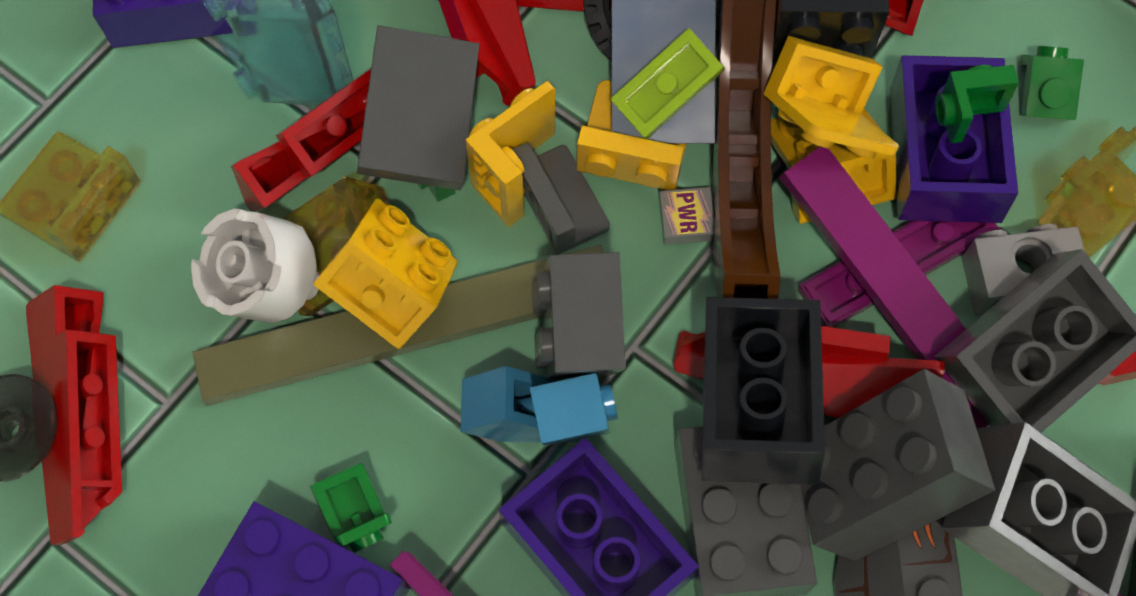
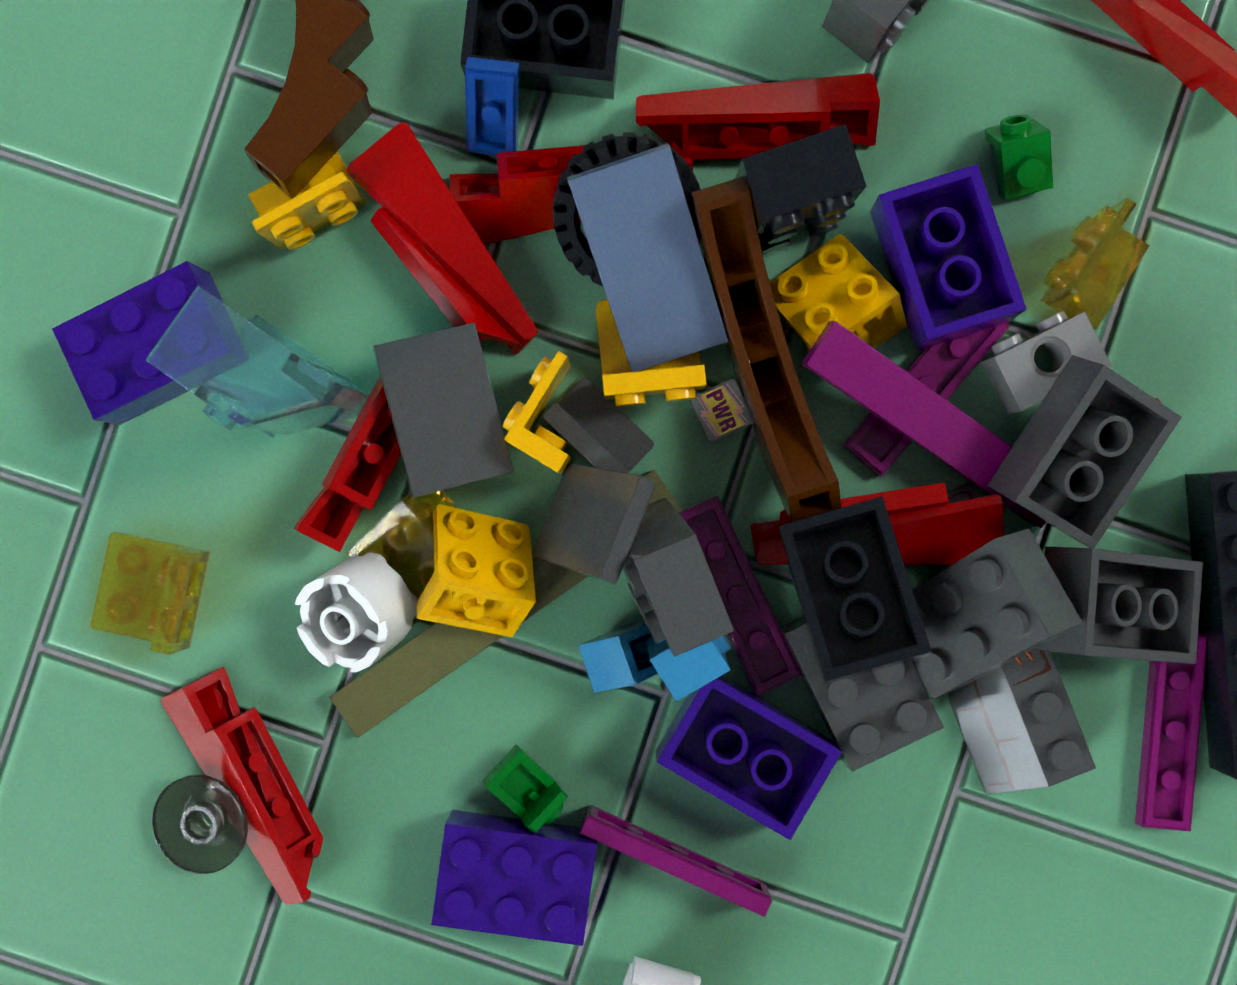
camera: 15 degrees left, 20 degrees up
lime plate [610,28,725,139] -> none
yellow bracket [763,36,899,159] -> none
green bracket [935,65,1019,143] -> none
none -> dark grey tile [532,463,655,584]
none -> magenta tile [679,496,802,696]

